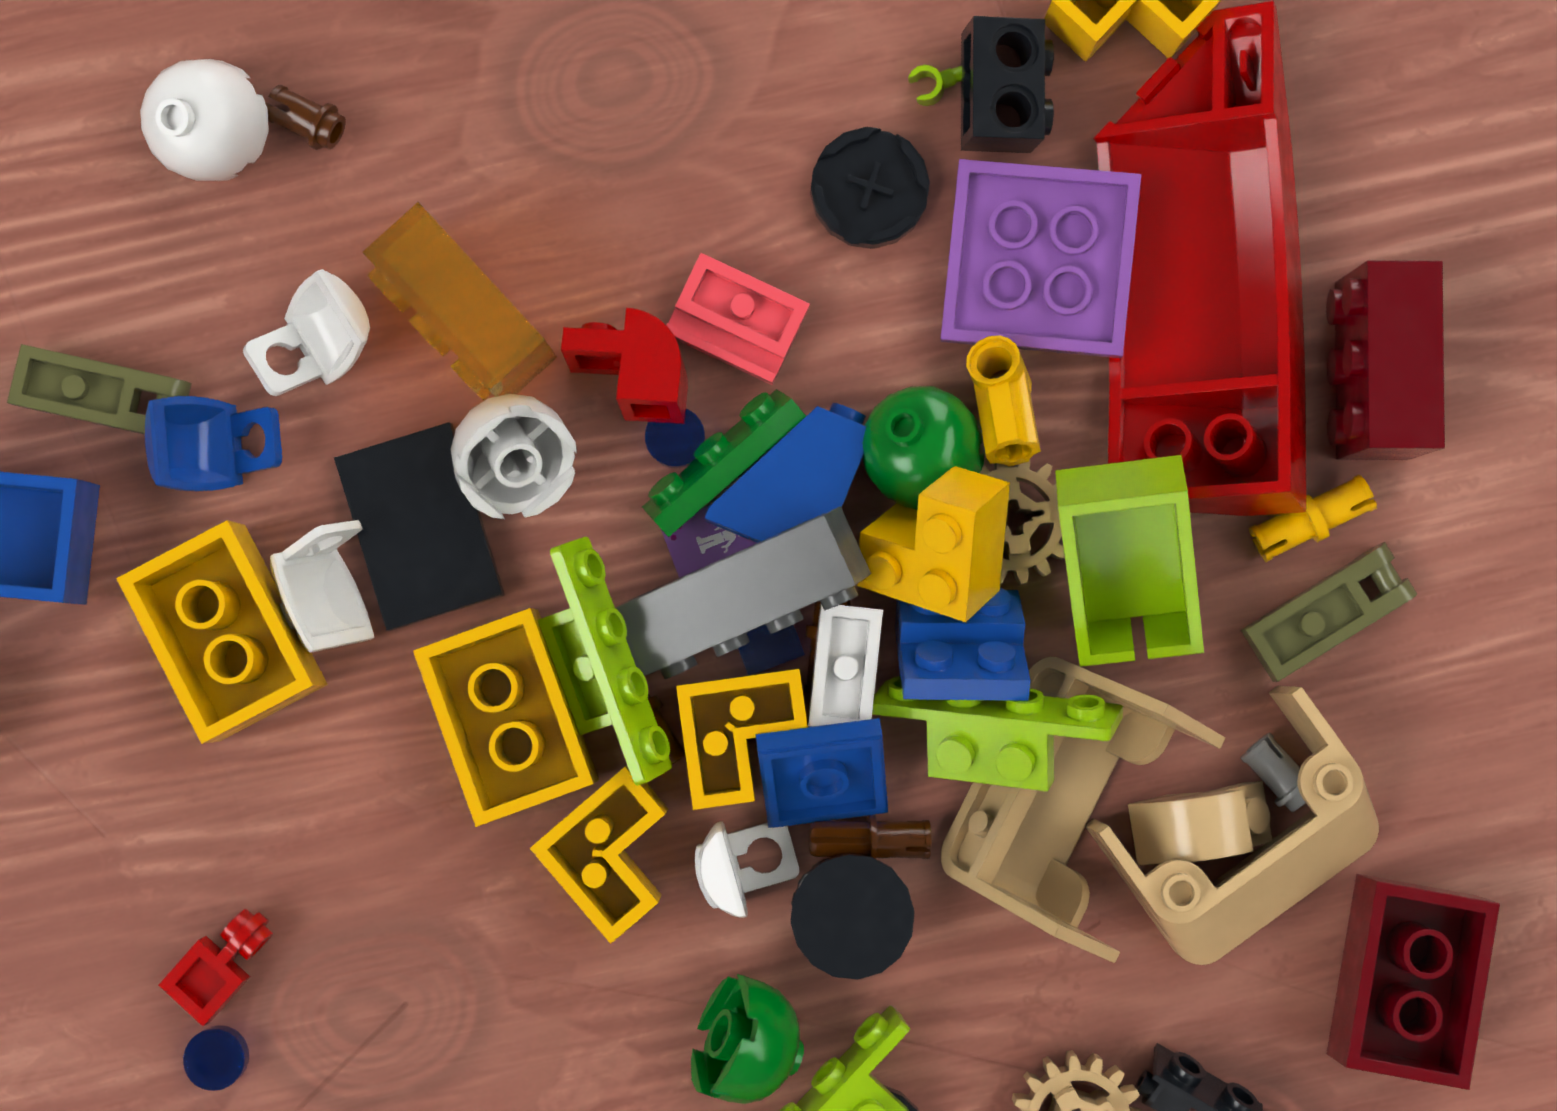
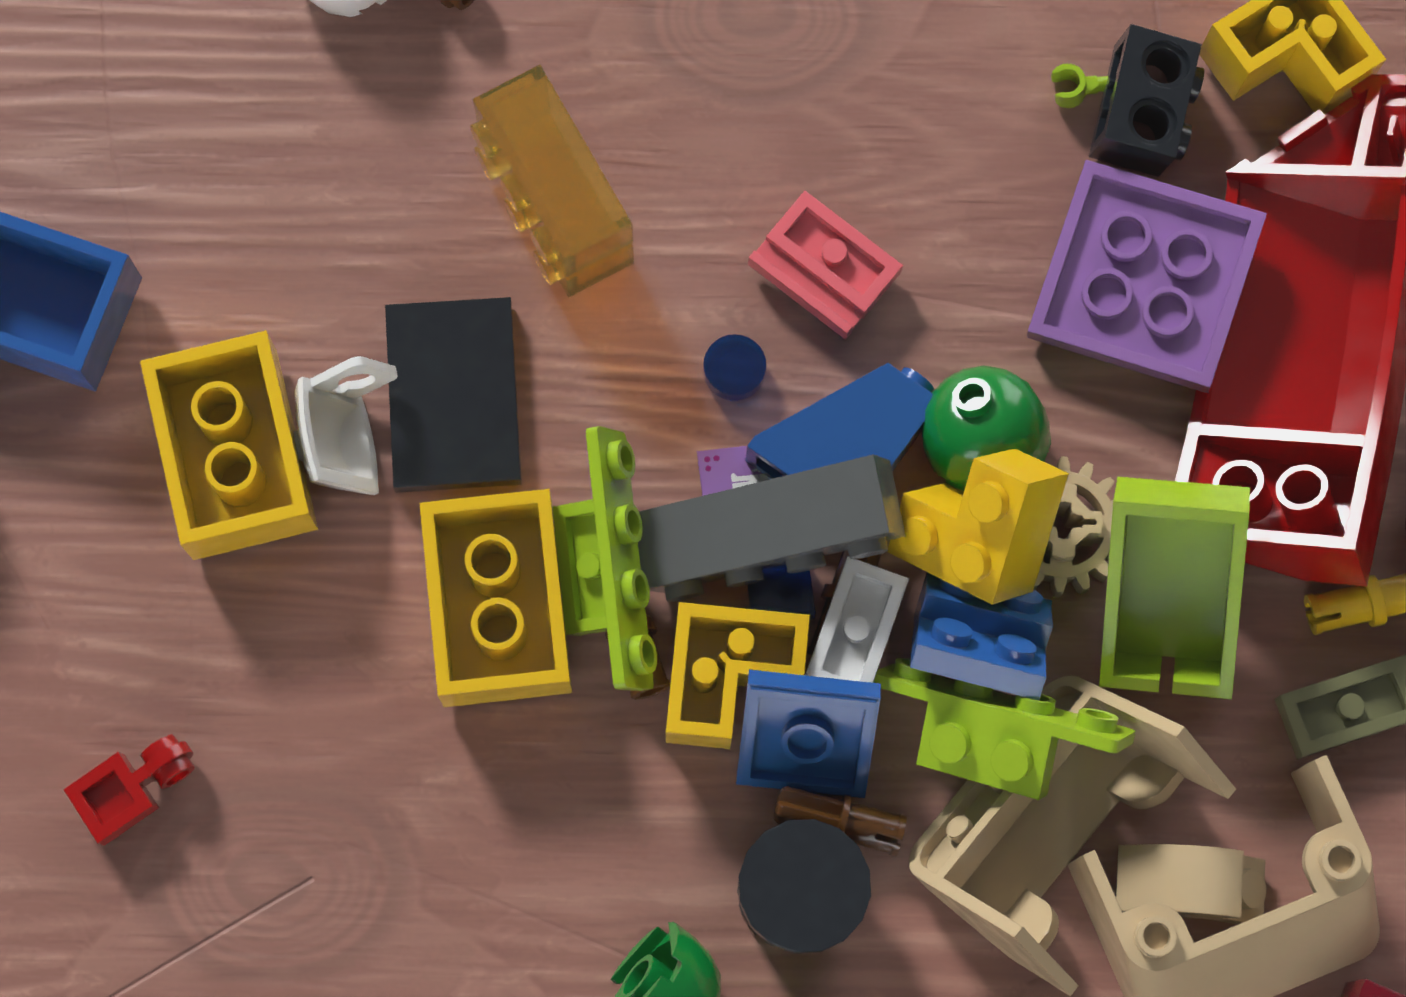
camera: 15 degrees right, 10 degrees down
olive plate [7,344,192,435] -> none
blue piece [145,396,282,492] -> none
clear blue tile [183,1025,249,1091] -> none
white piece [243,269,370,396] -> none
white cylinder [451,394,577,519] -> none
yellow brick [530,765,669,944] -> none
red brick [561,308,688,424] -> none
green plate [642,389,806,537] -> none
white piece [695,821,799,918] -> none
black tile [810,127,930,249] -> none
yellow piece [966,335,1041,467] -> none
light grey pin [1240,733,1306,812] -> none

